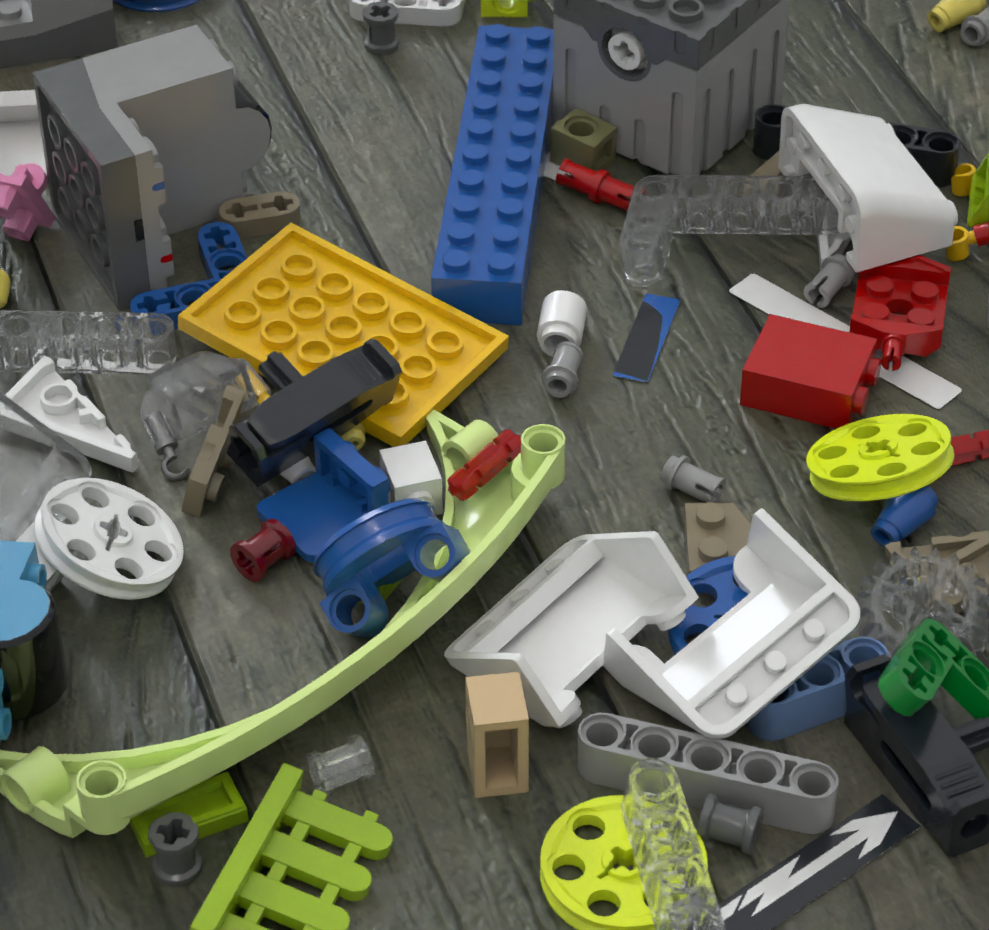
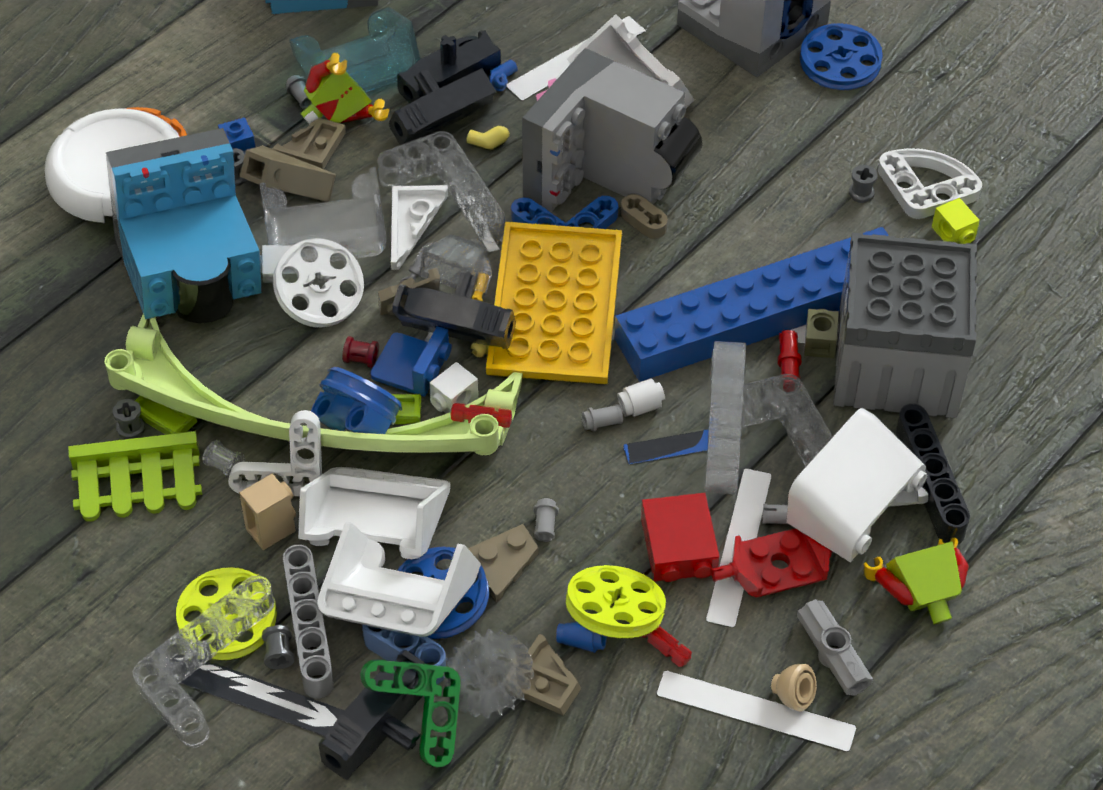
camera: 60 degrees right, 10 degrees up
none -> white beam [228,410,322,496]
none -> clear beam [705,341,746,495]

